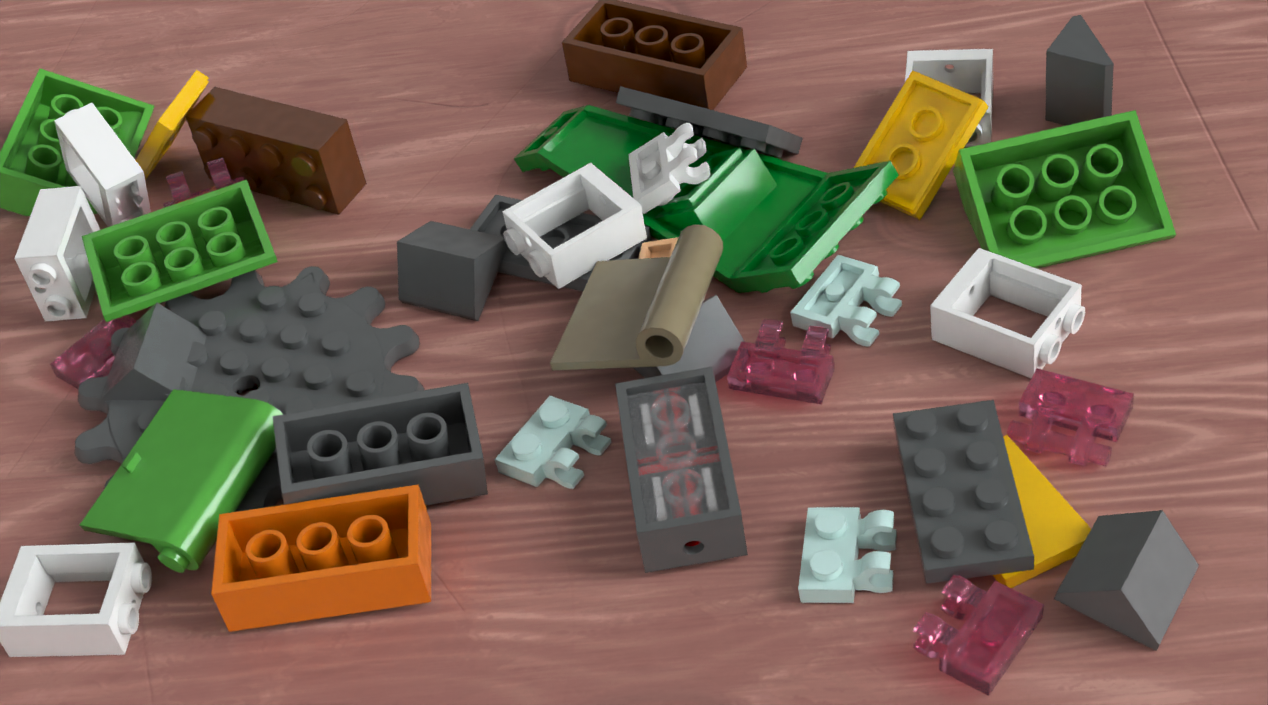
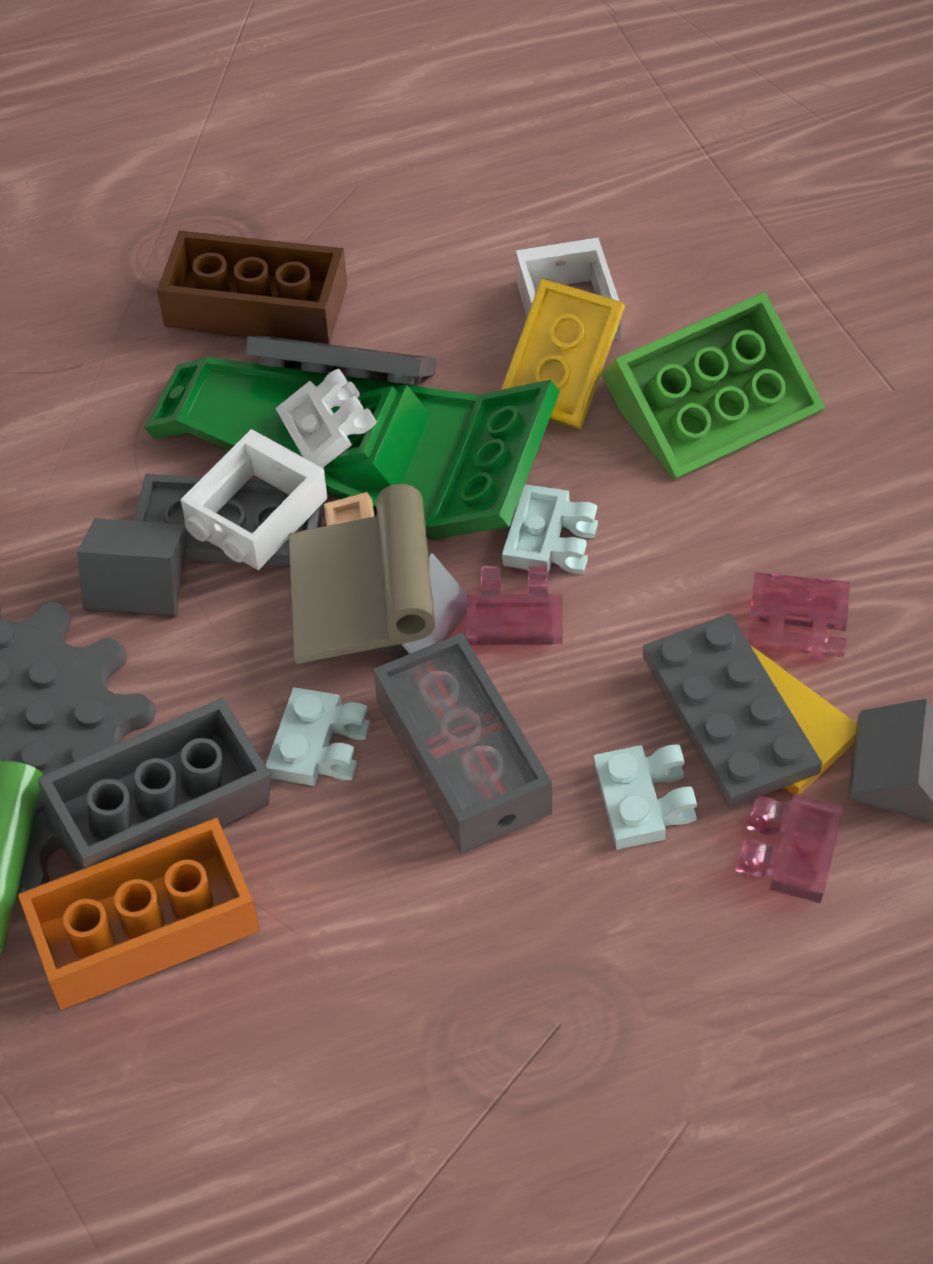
camera: 25 degrees left, 10 degrees up
white window [930,248,1085,380] -> none
dark grey slope [1045,15,1114,126] -> none

